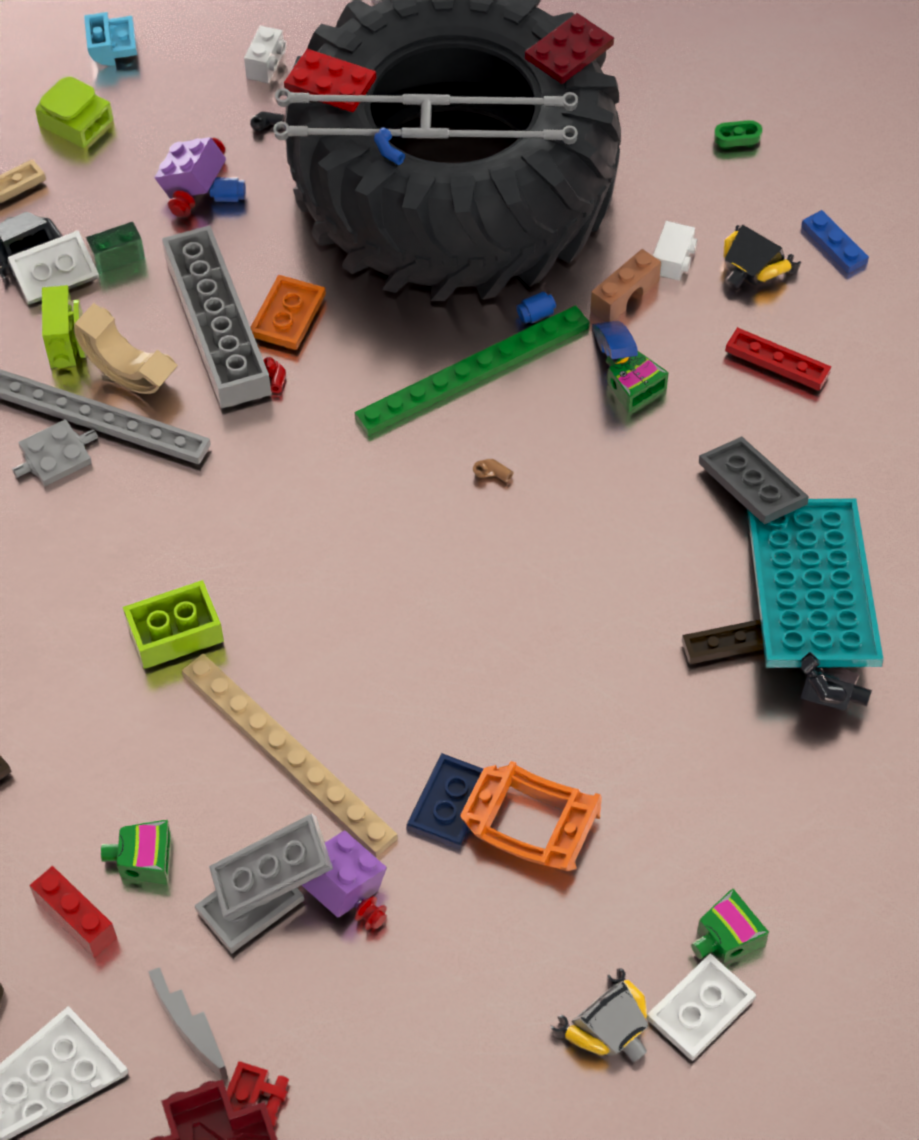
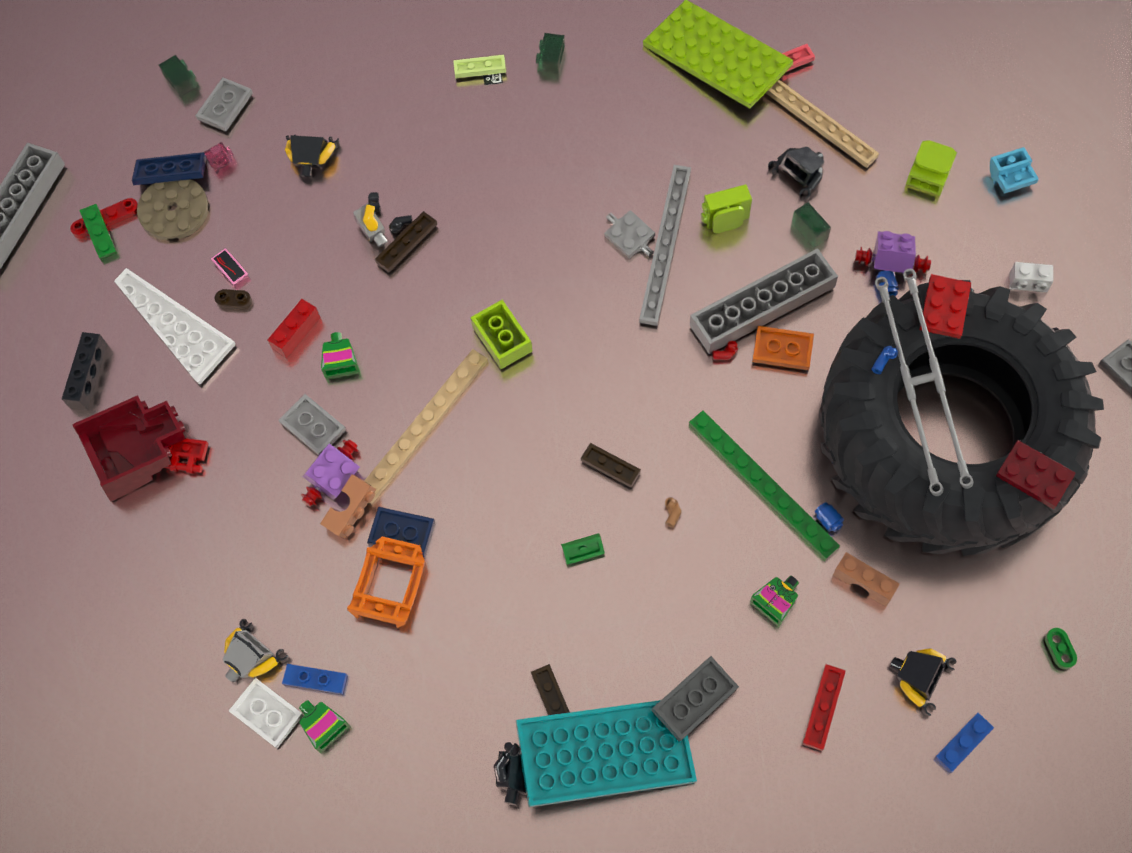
camera: 85 degrees right, 10 degrees up
white plate [8,231,99,305] -> none
tan brick [74,303,178,394] -> none
light grey slope [148,967,228,1080] -> none
light grey tile [209,813,333,922] -> none
blue slope [592,321,638,359] -> none
white brick [653,221,698,281] -> none
none -> blue plate [282,664,347,695]
none -> nougat arch [320,474,376,538]
none -> green plate [561,533,605,565]
none -> dark brown plate [581,443,641,488]

